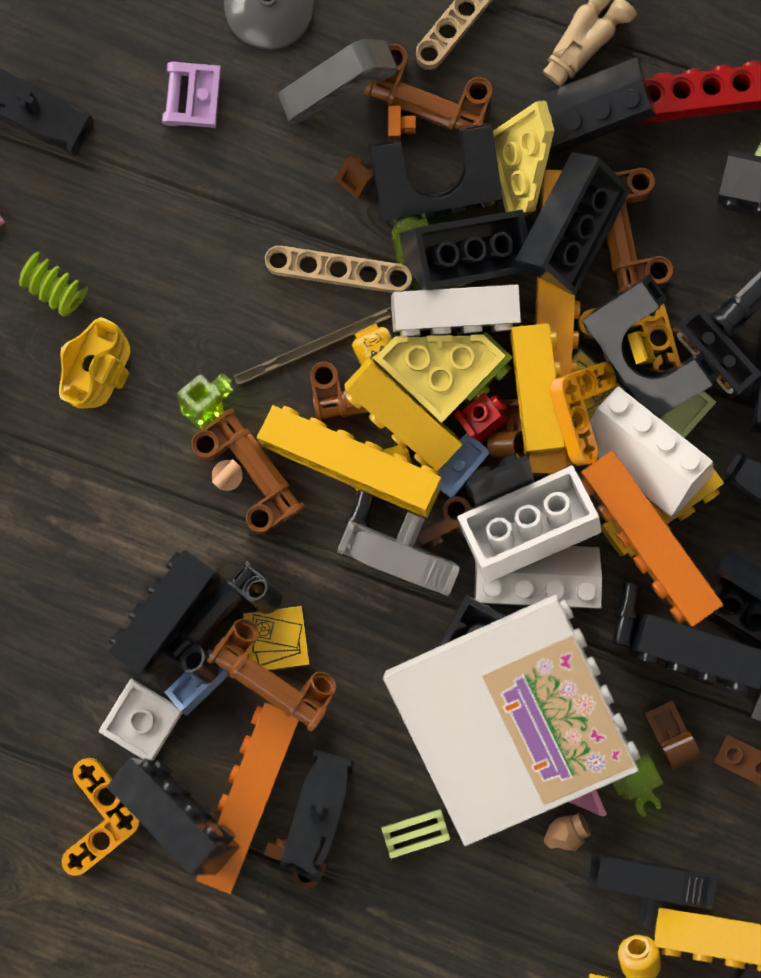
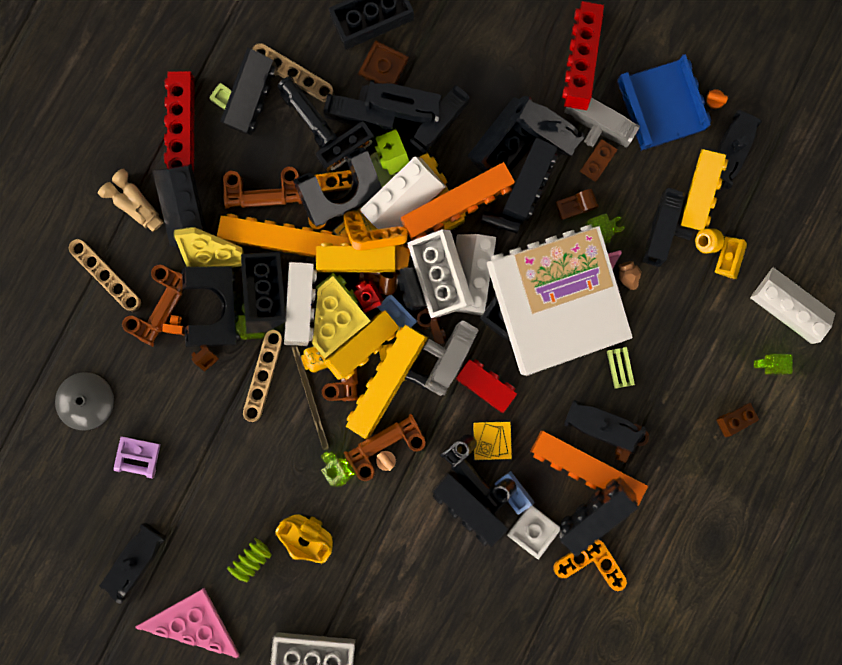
camera: 85 degrees left, 0 degrees up
dark orange piece [207,619,336,732] -> none
dark grey beam [278,39,398,124] -> none
black slope [515,152,631,295] -> none
yellow tile [627,331,656,365] -> none
none -> lime brick [375,129,409,175]
none -> red brick [456,359,517,413]

